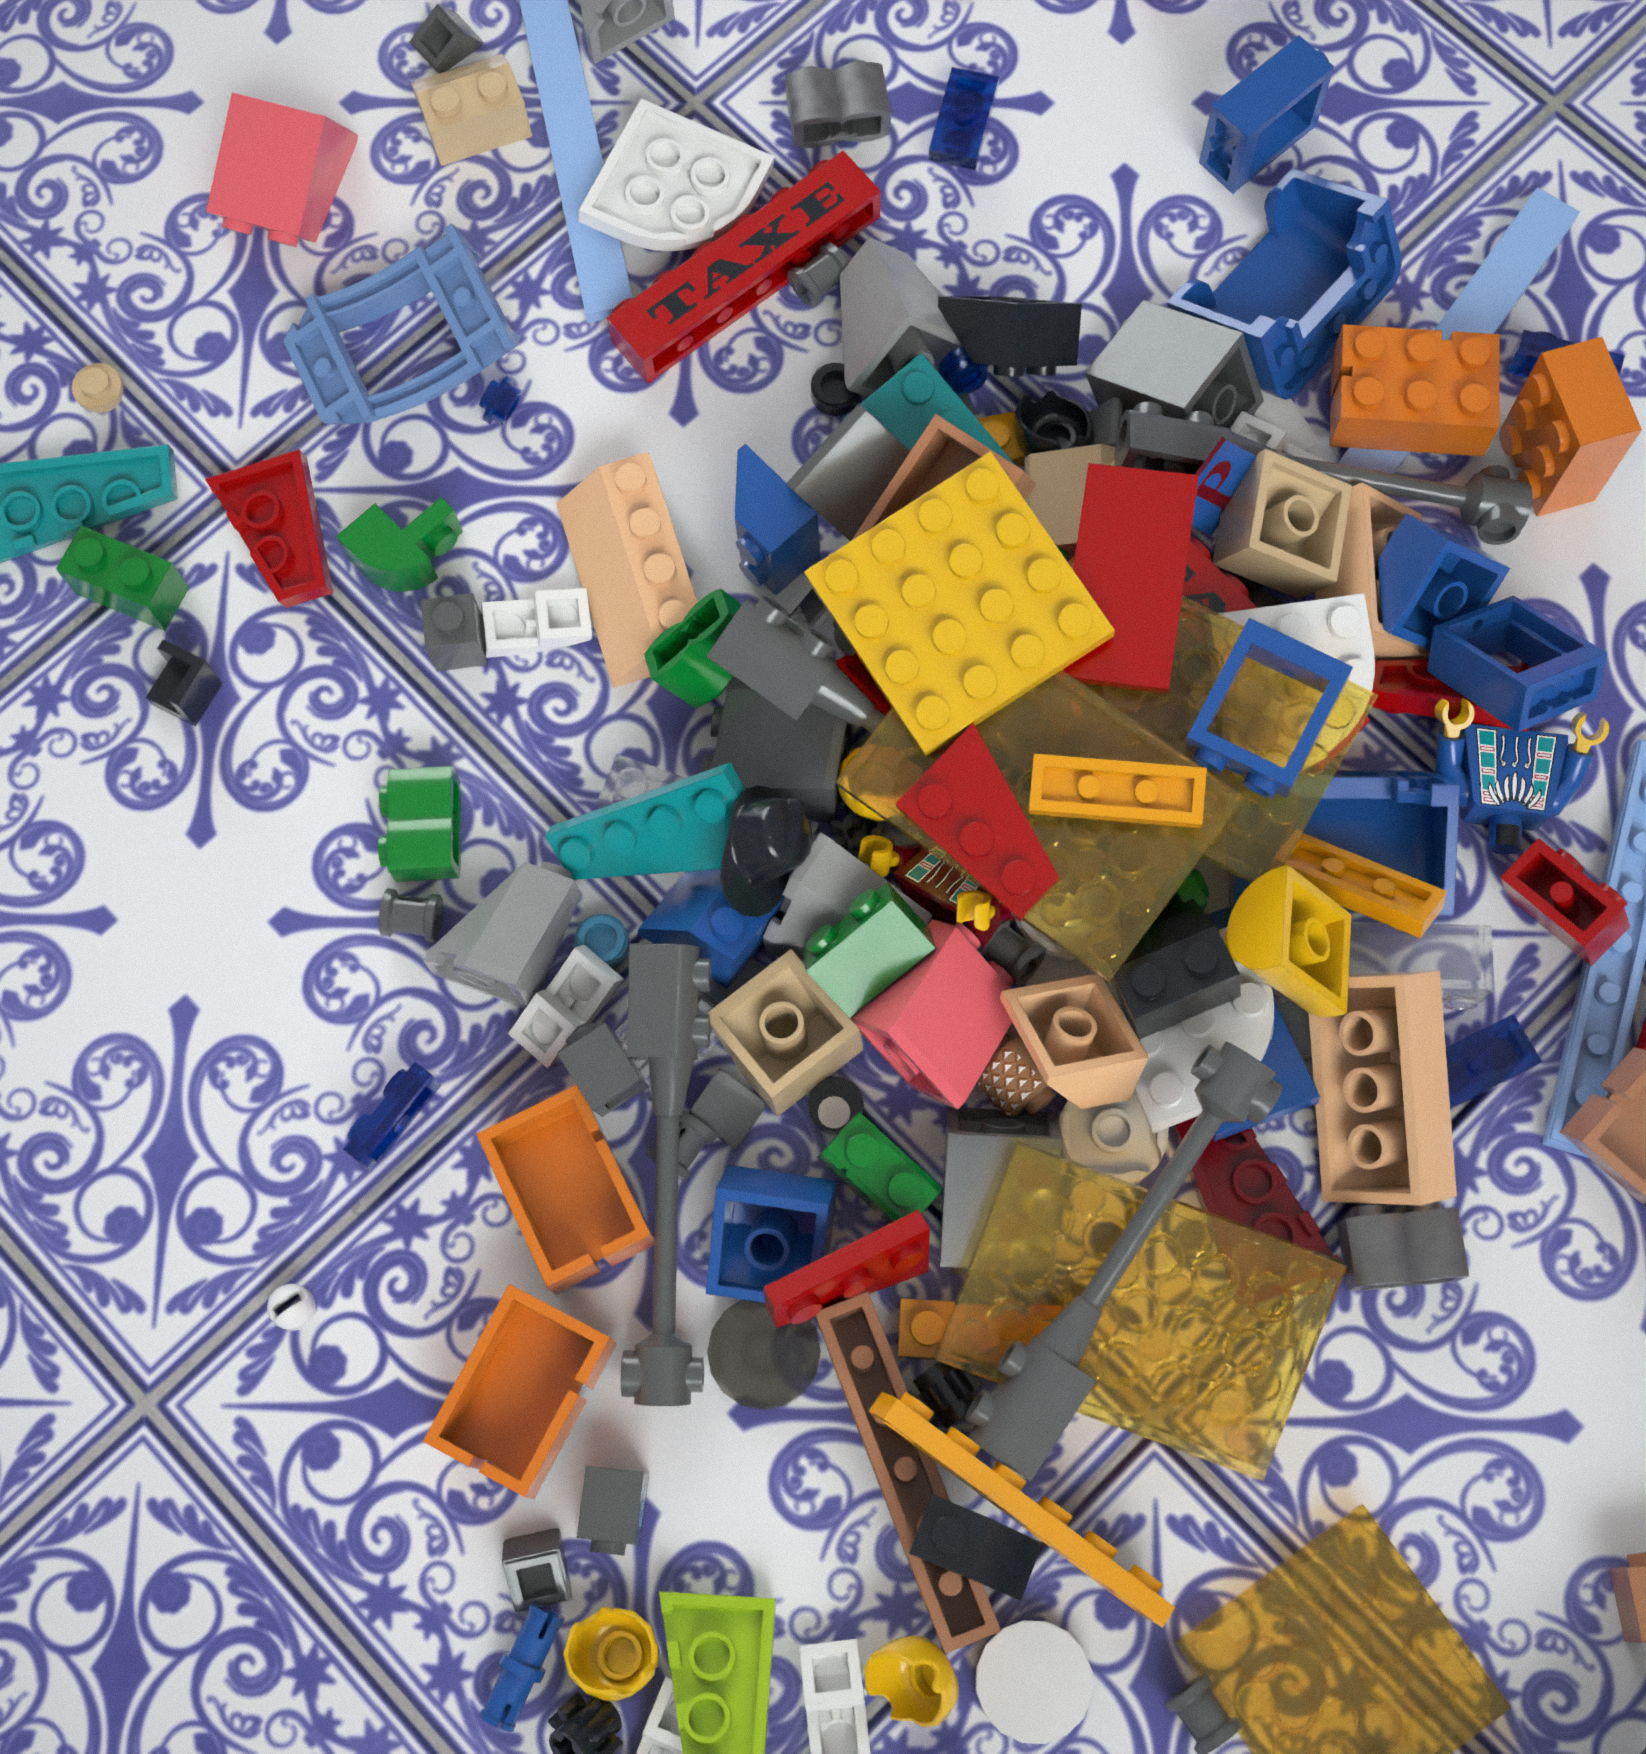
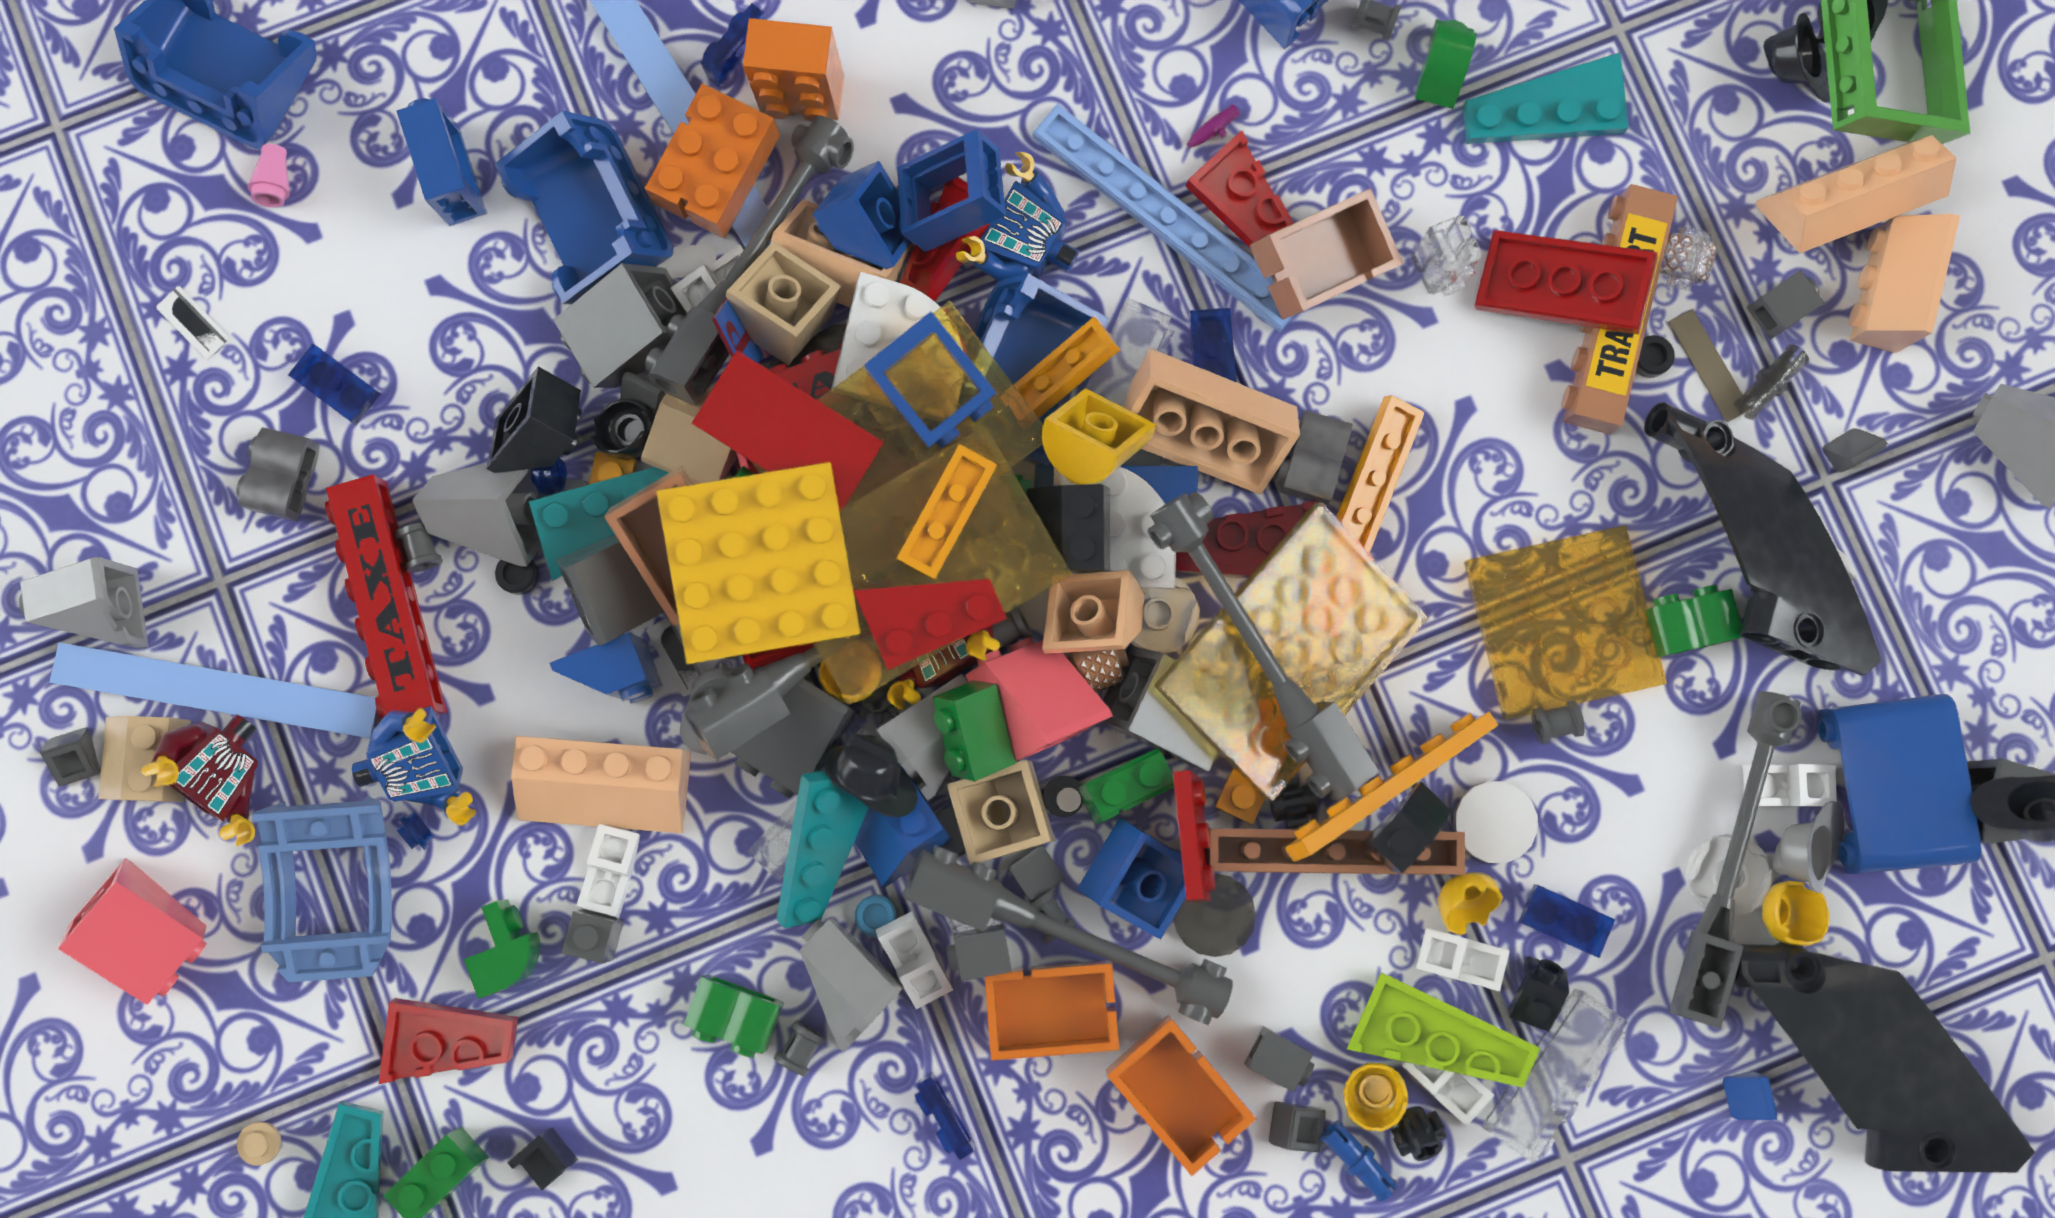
camera: 70 degrees left, 10 degrees up
white plate [578,98,775,251] -> none
green brick [644,589,742,708] -> none
red brick [1500,838,1630,966] -> none
none -> torso [141,714,258,847]
none -> torso [351,706,477,825]
none -> light orange plate [1296,395,1425,637]

